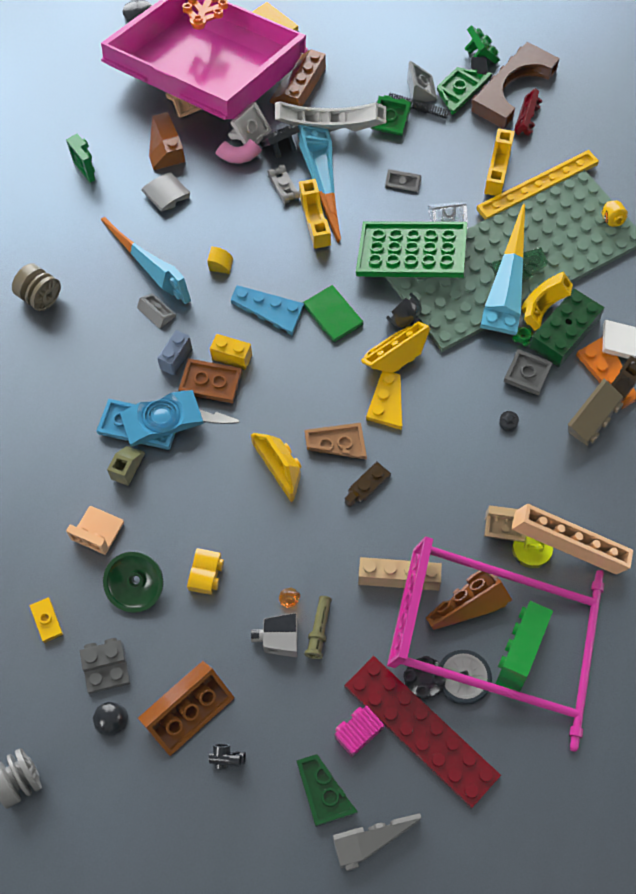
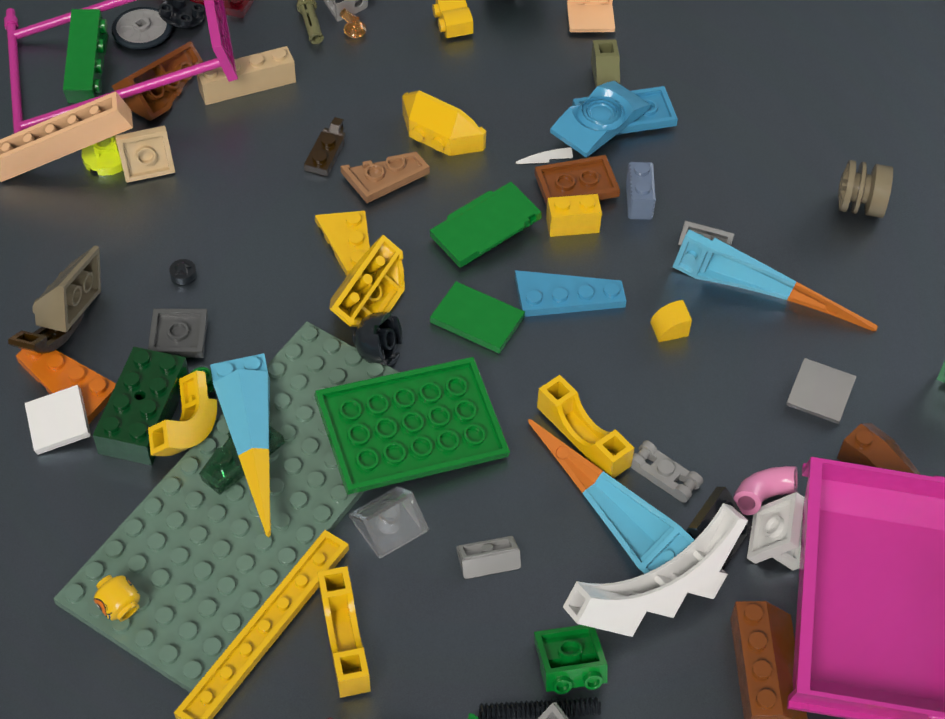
camera: 150 degrees right, 10 degrees down
none -> green piece [430,182,542,268]

